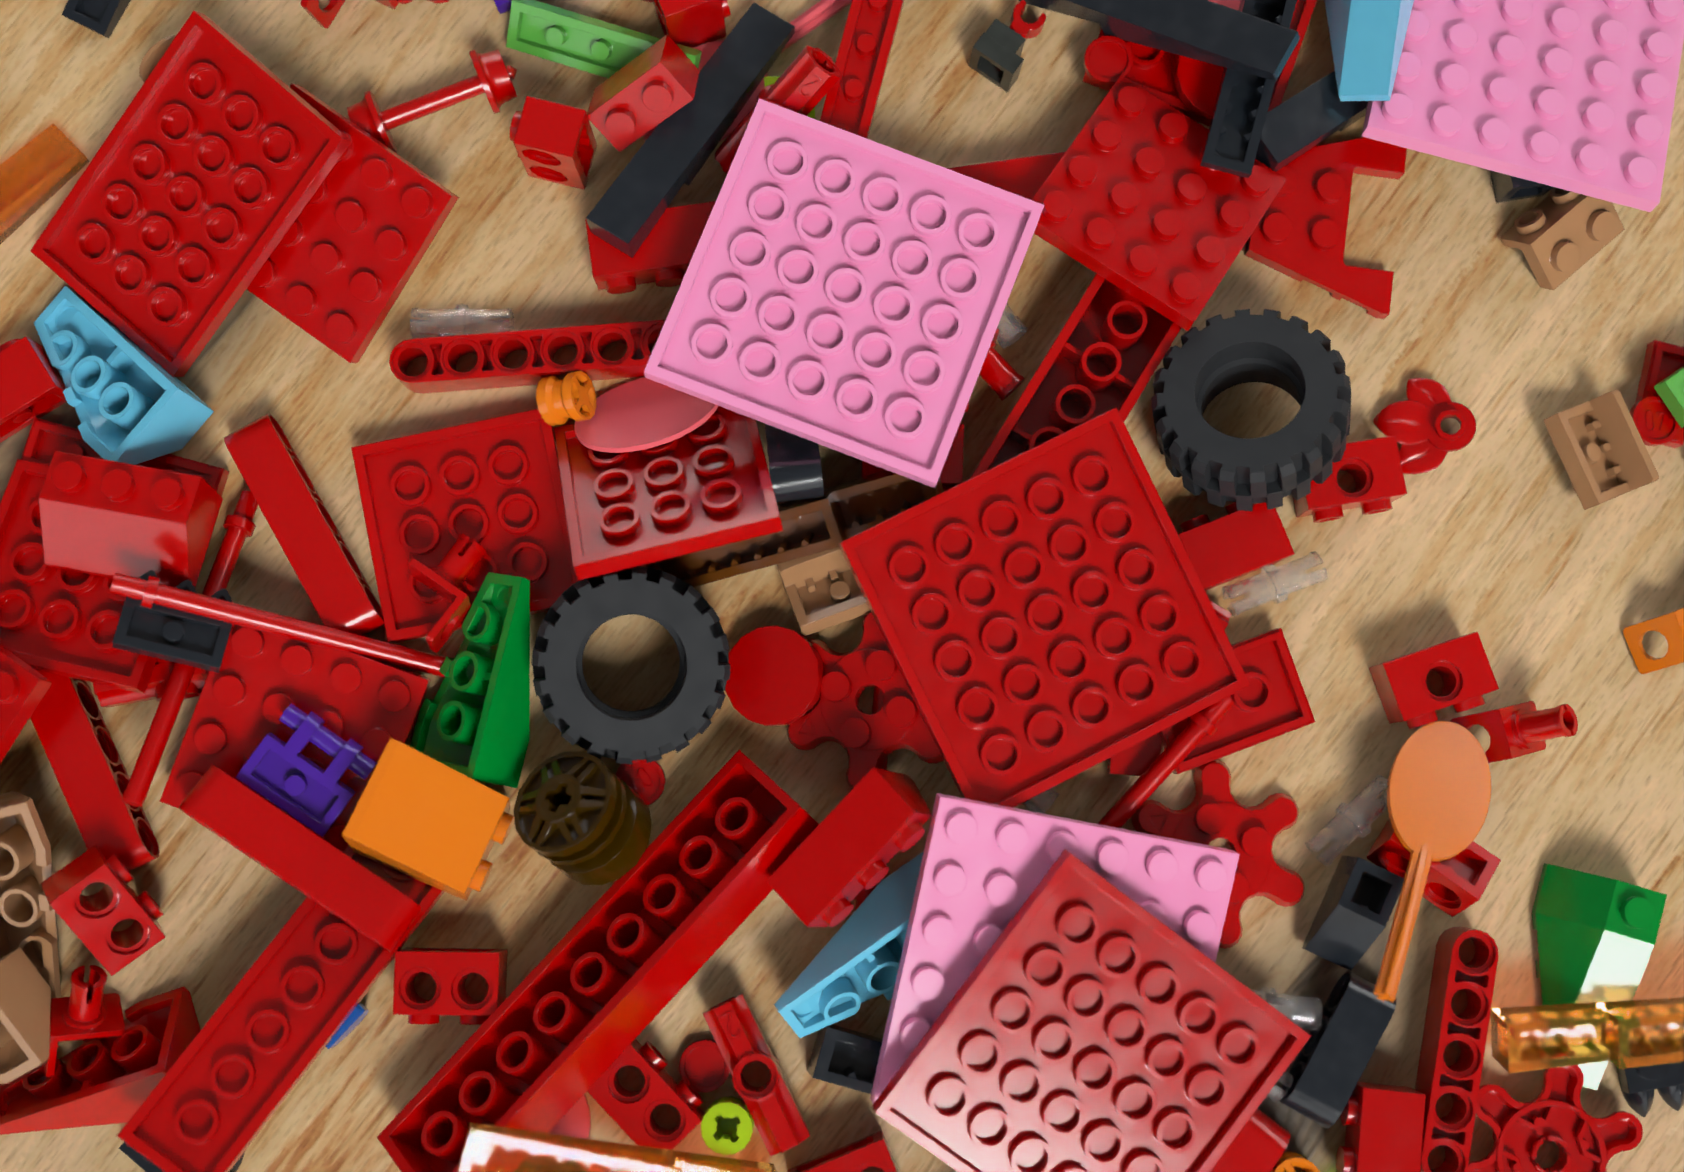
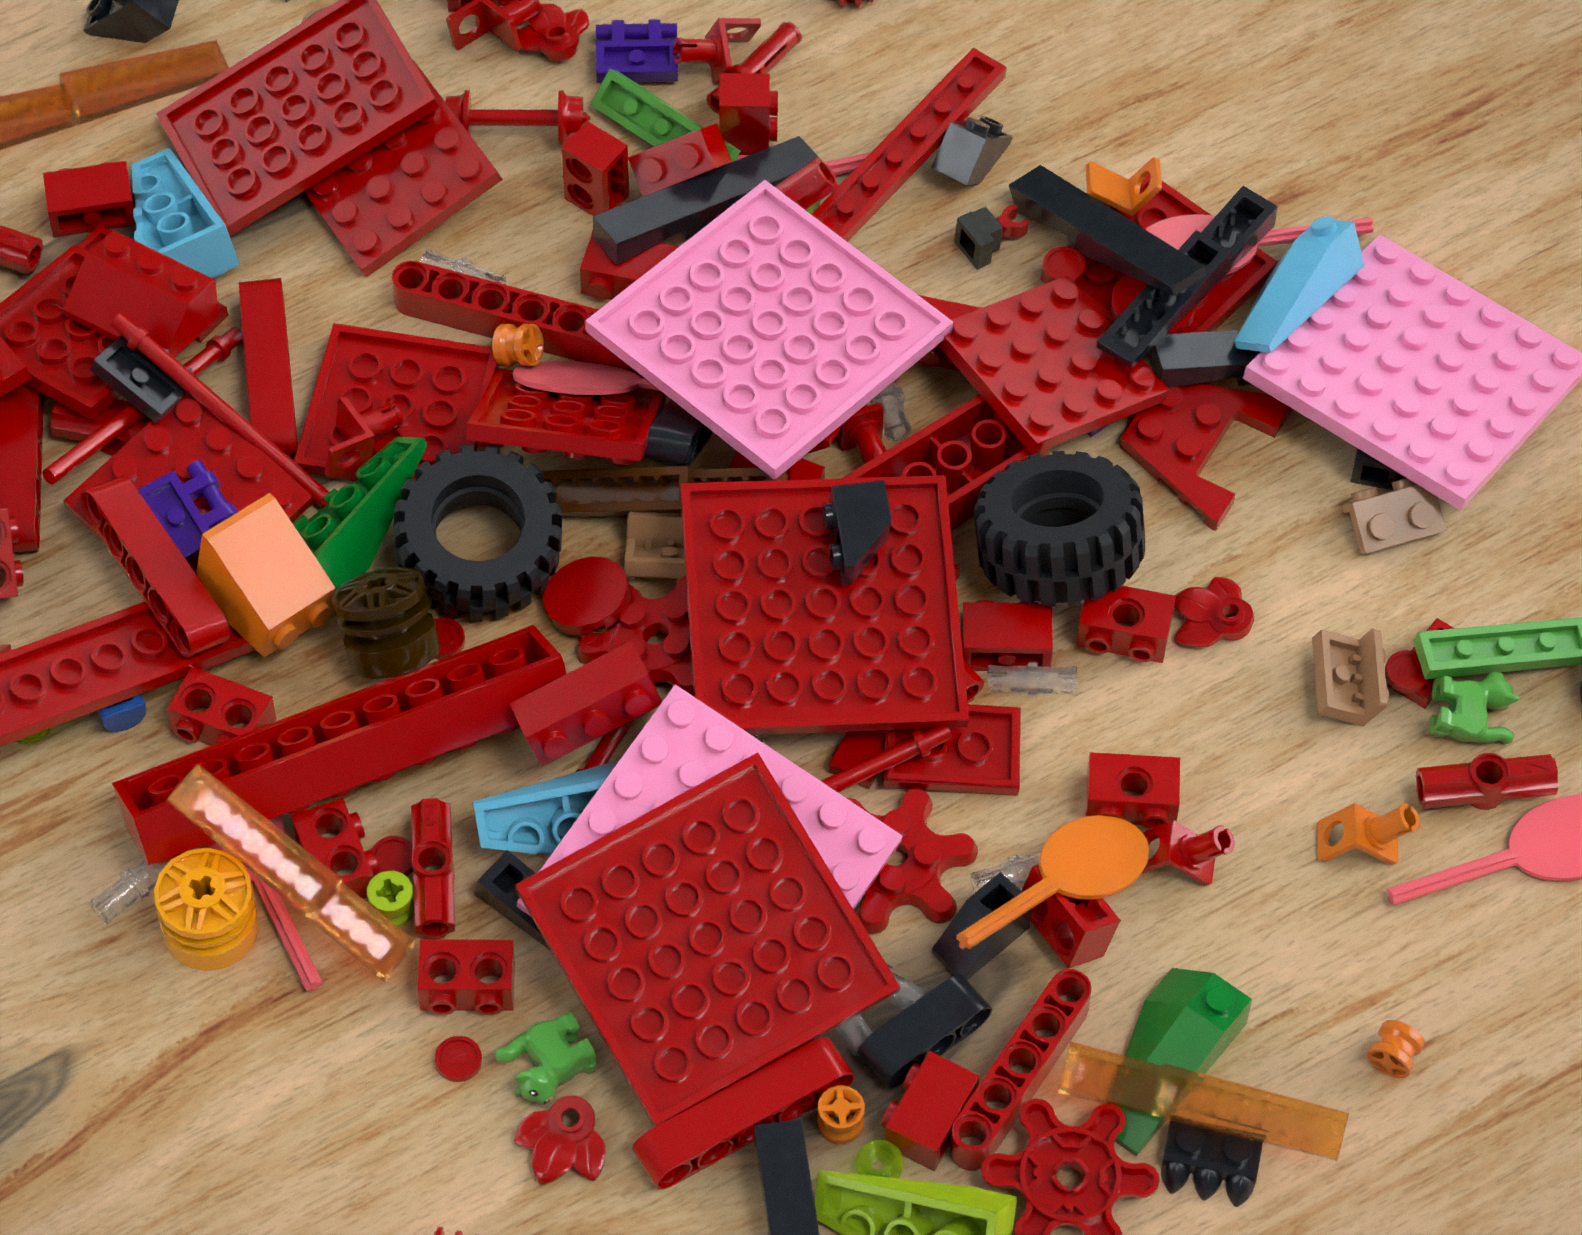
camera: 25 degrees right, 25 degrees down
none -> black slope [822,480,892,586]

